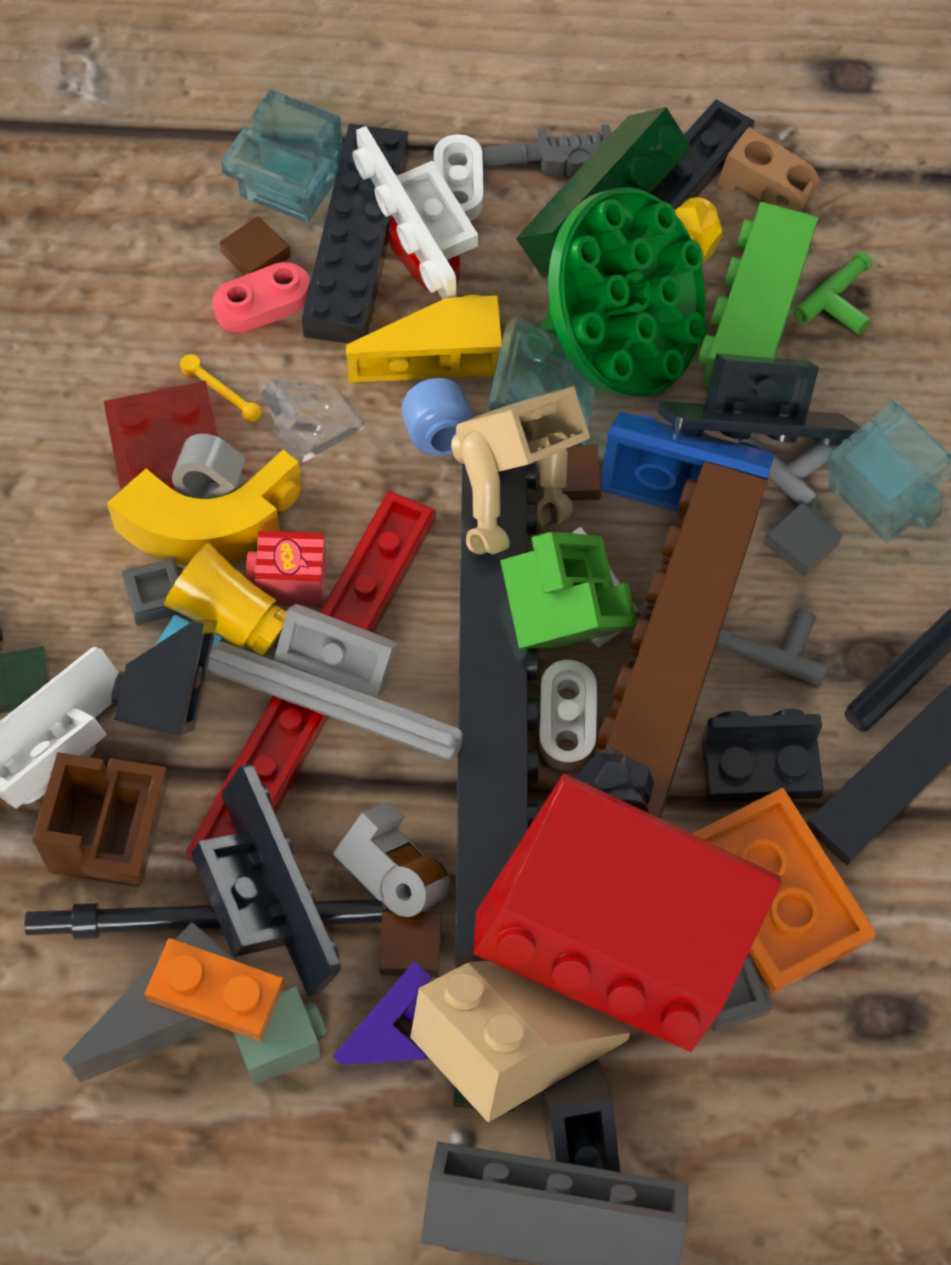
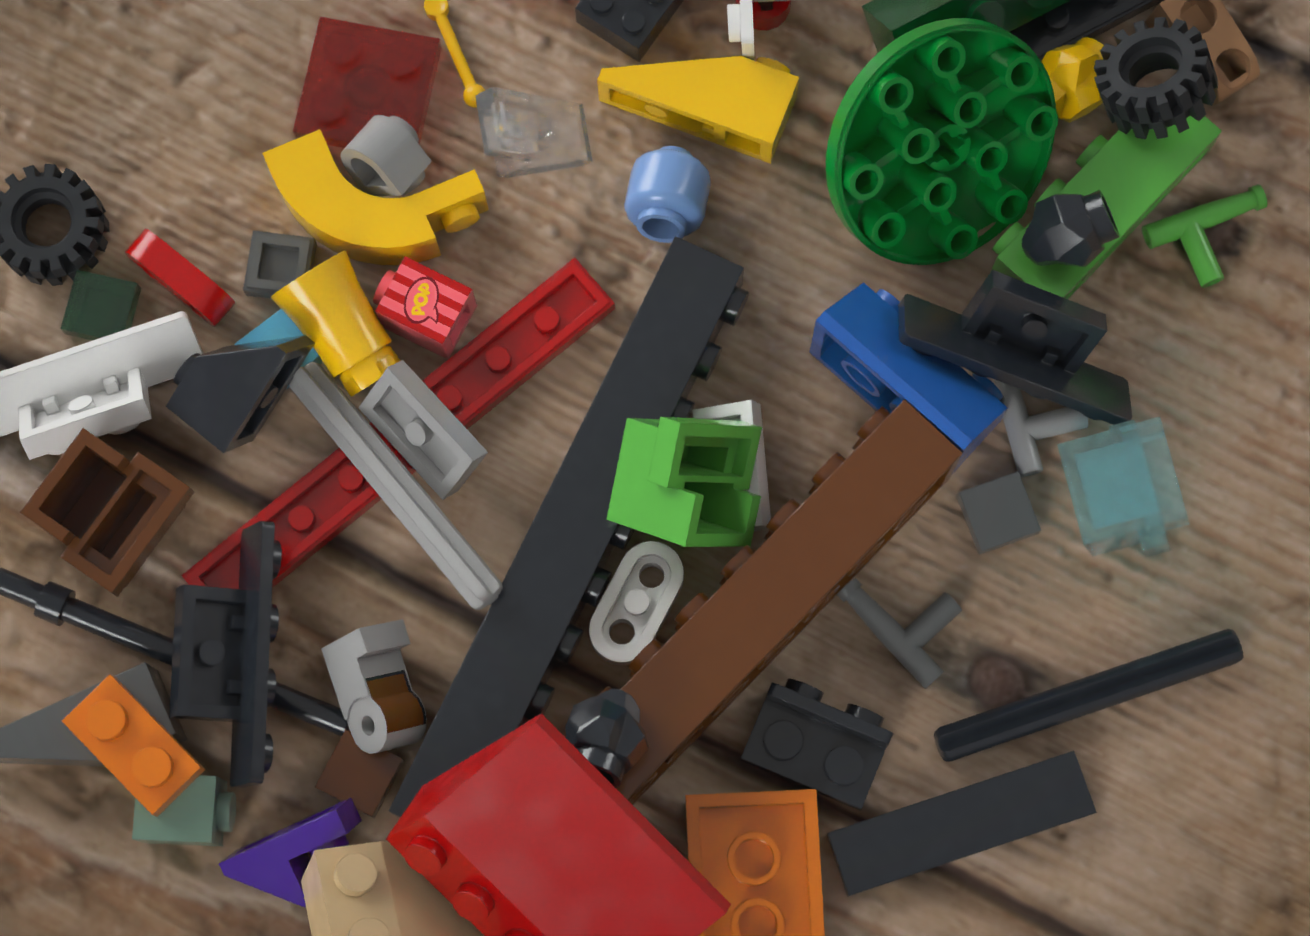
camera: 30 degrees right, 15 degrees up
tan torso [451,386,590,555] -> none
clear light blue plate [487,316,596,446] -> none
reddish brown tile [562,445,602,500] -> none
none -> red beam [125,228,235,327]
none -> black rock [1022,190,1120,267]
none -> black tyre [1094,17,1218,139]

